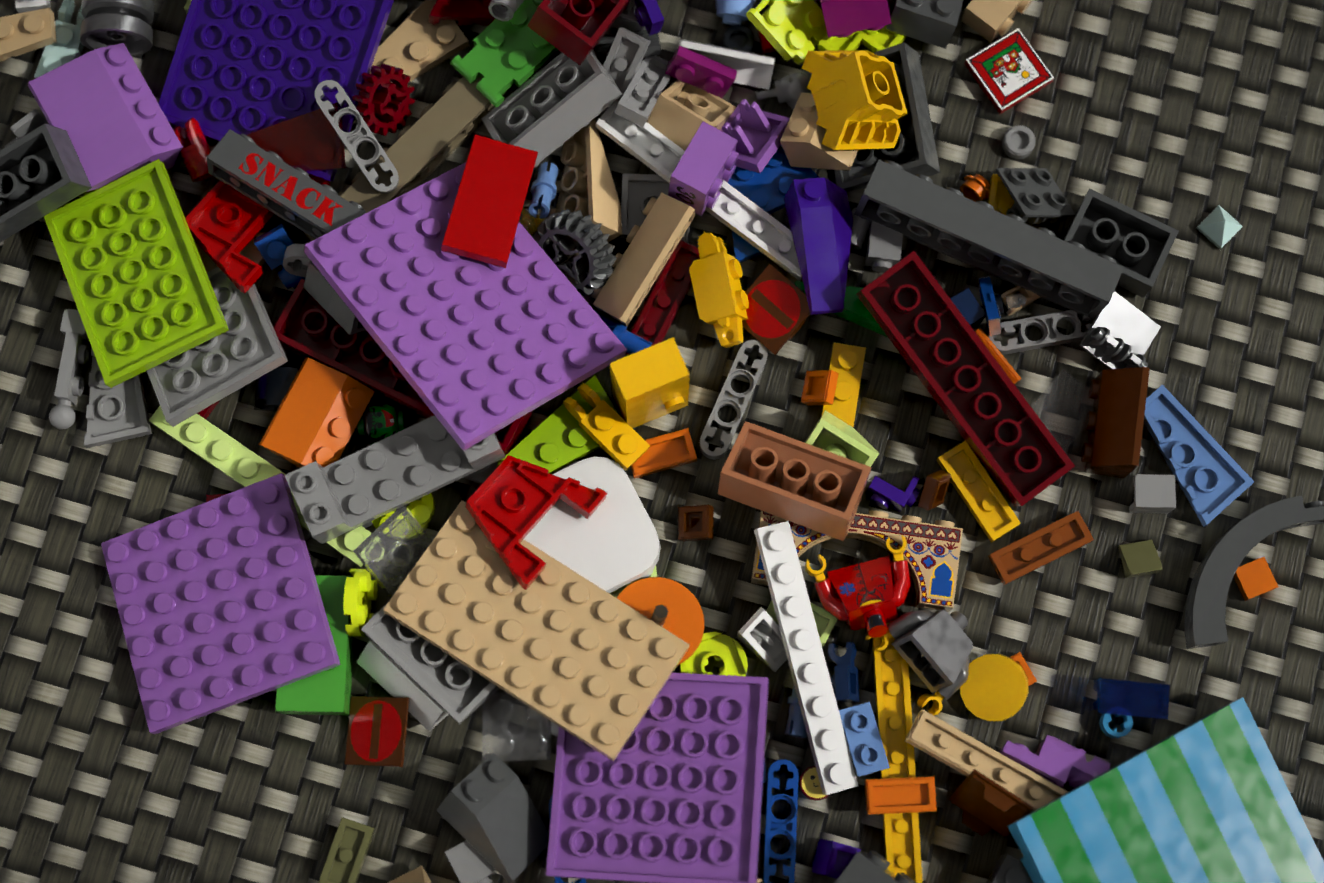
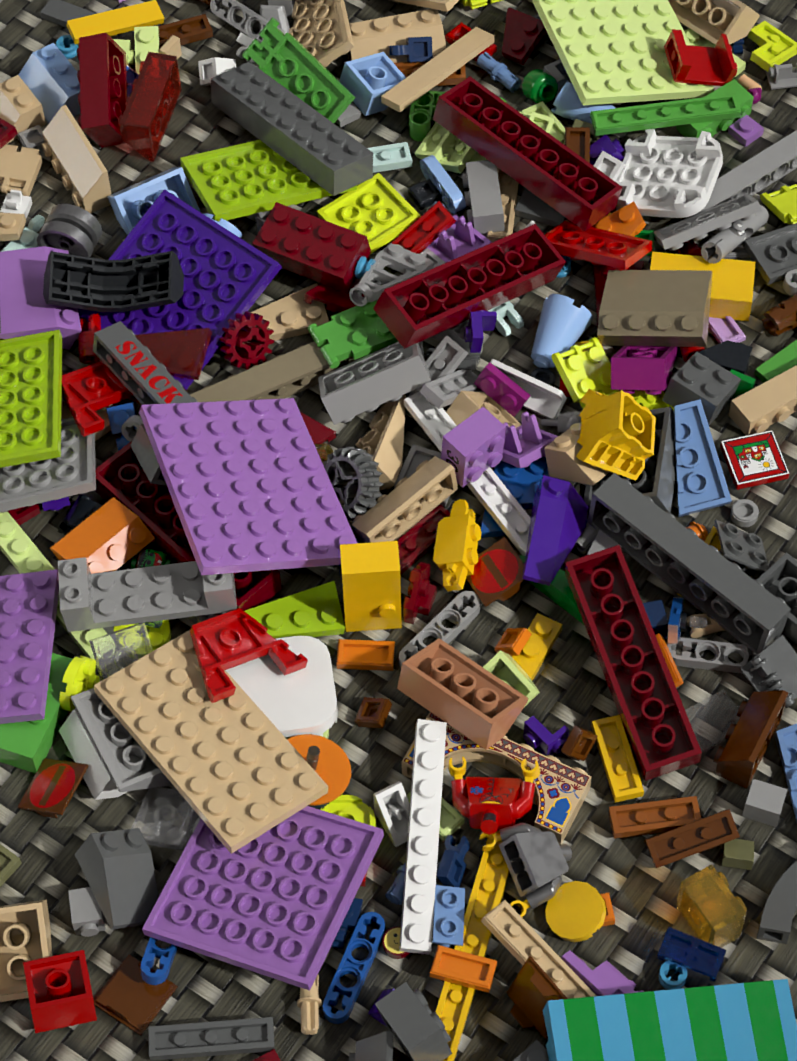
camera: 20 degrees right, 20 degrees down
light grey beam [315,80,399,194] -> none
red tile [441,134,538,268] -> none
medium blue pin [529,162,559,219] -> none
yellow hinge [563,383,650,471] -> none
none -> black piece [43,251,184,312]
none -> dark red plate [403,562,437,625]
none -> reddish brown plate [645,809,740,868]
none -> medium blue wing [673,399,732,517]
none -> clear yellow brick [676,864,747,955]

